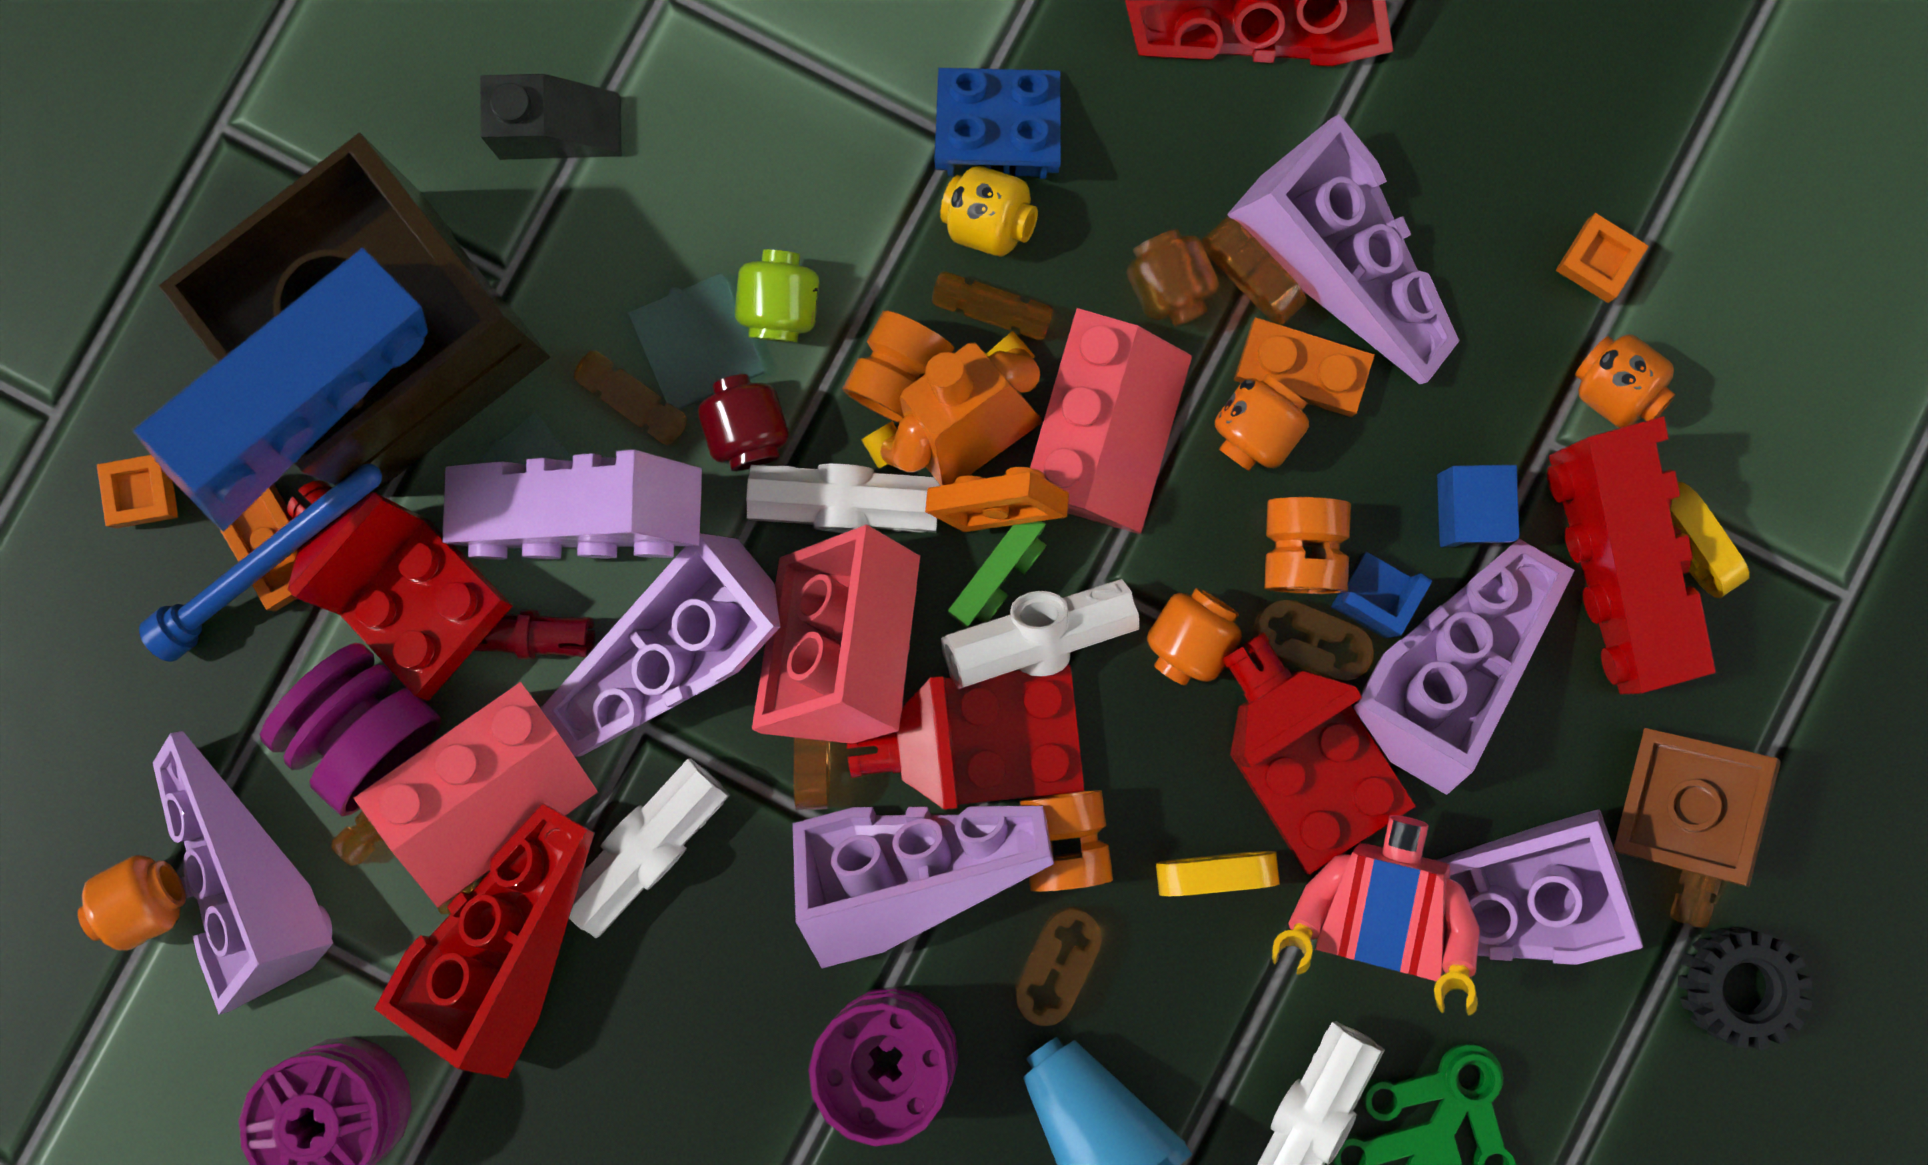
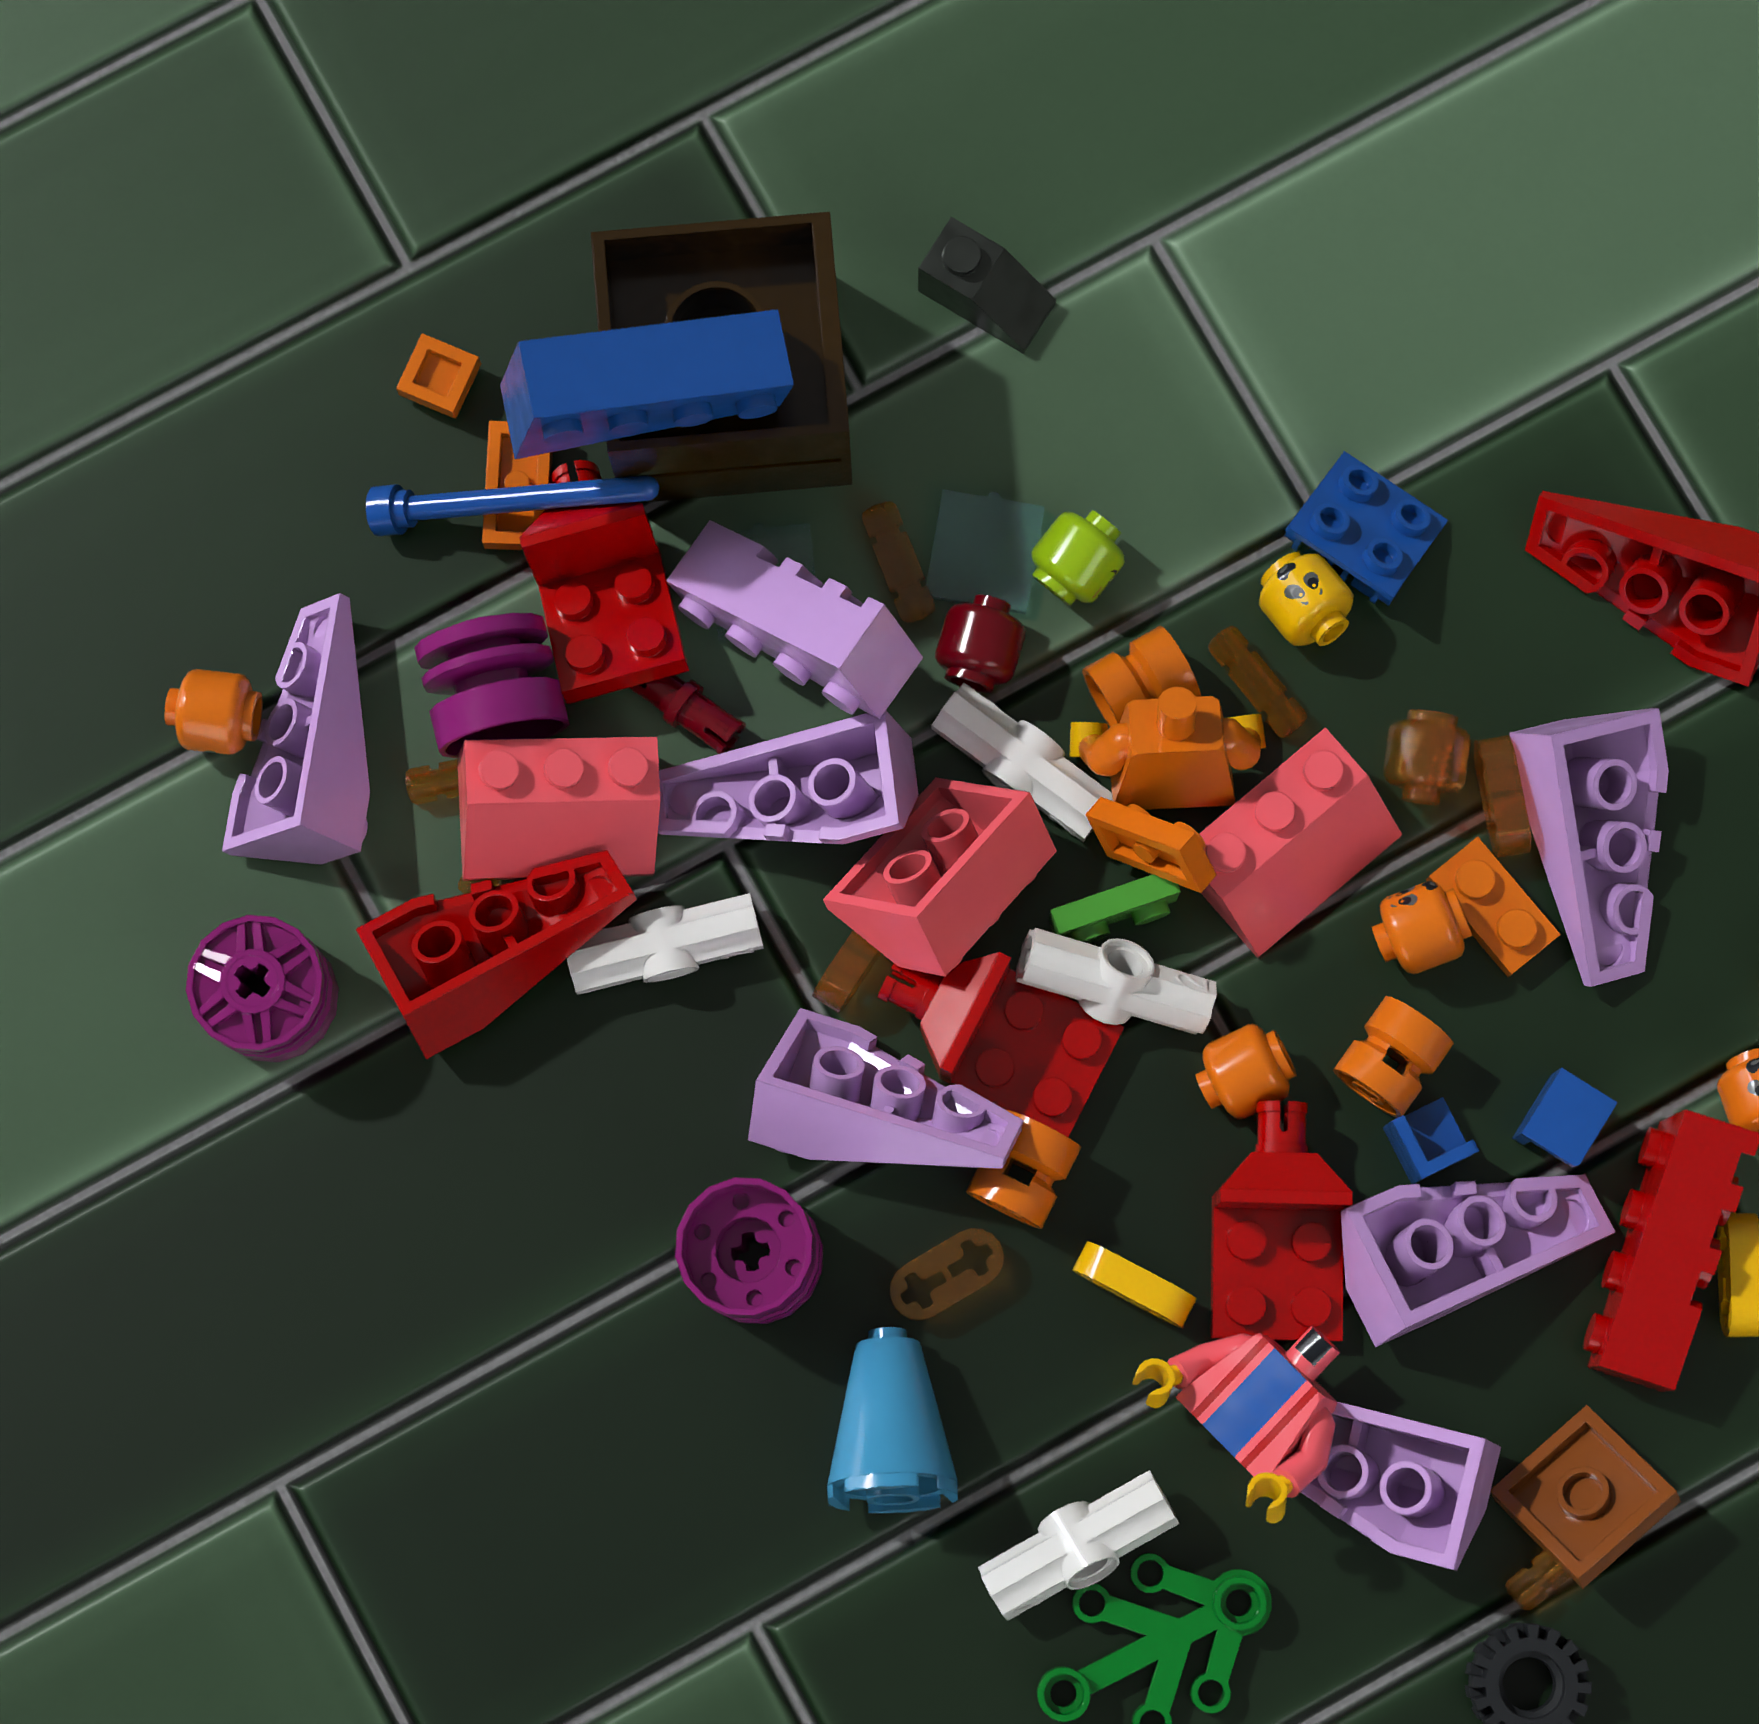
camera: 35 degrees right, 5 degrees down
clear orange beam [1254,600,1374,681] -> none

